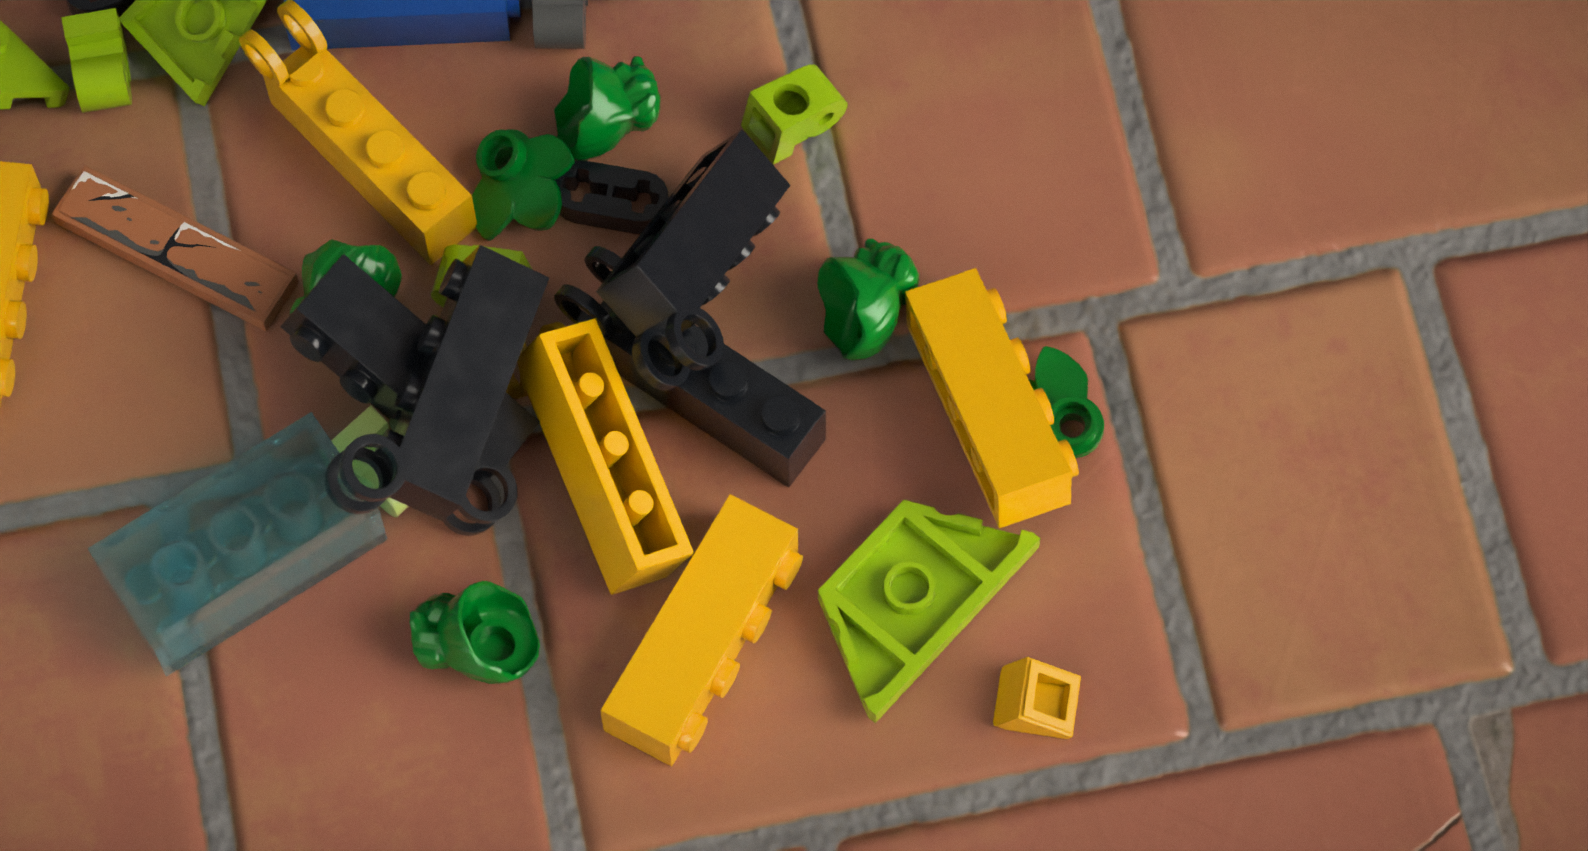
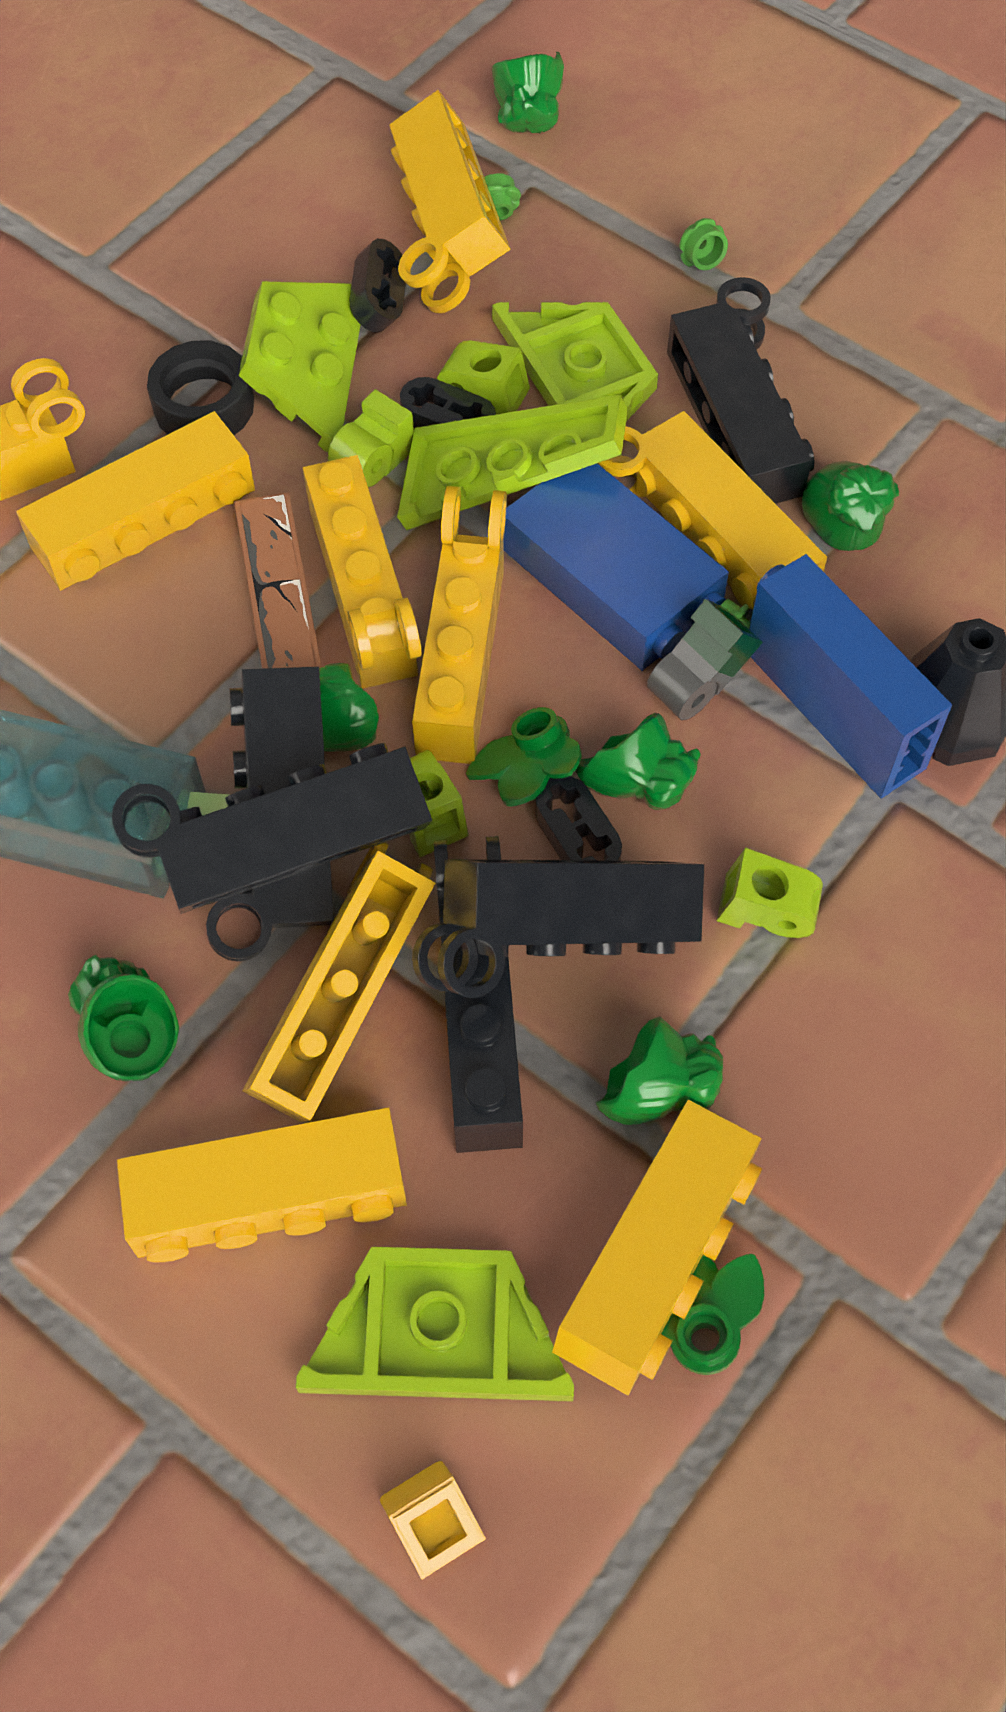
camera: 50 degrees right, 5 degrees down
none -> yellow hinge [303,455,422,689]

